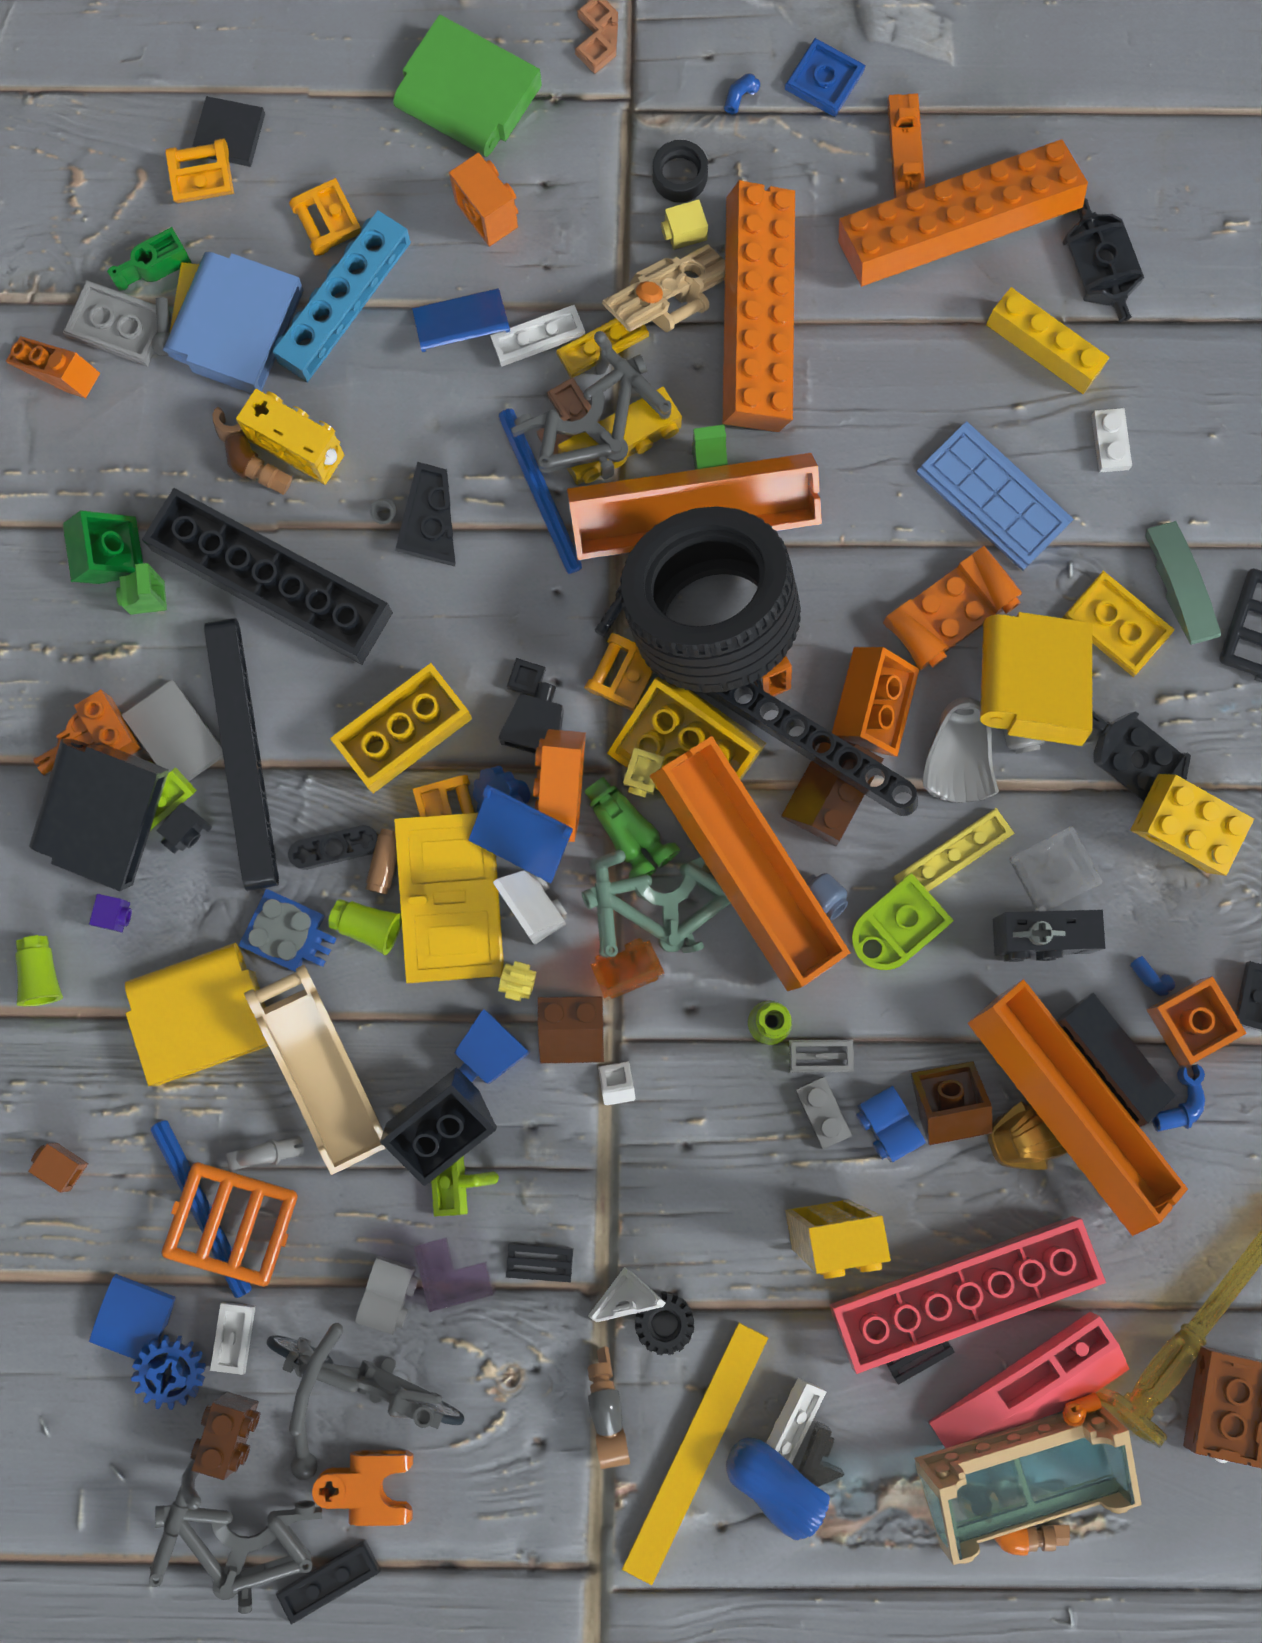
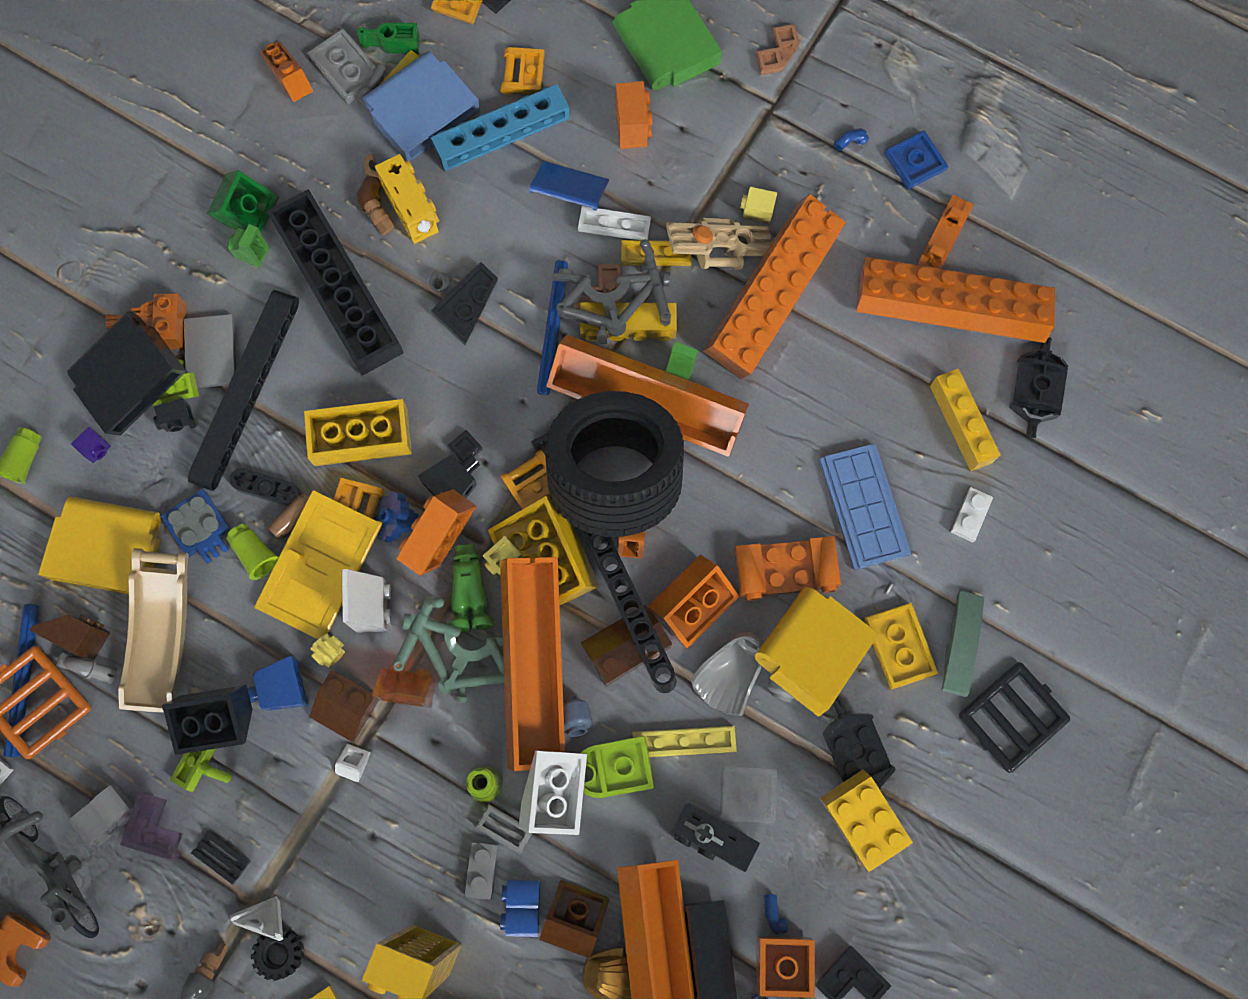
camera: 25 degrees right, 5 degrees down
blue piece [469,785,573,884] -> none
black tyre [652,140,708,202] -> none
none -> reddish brown slope [30,614,110,660]
none -> white slope [519,750,587,835]

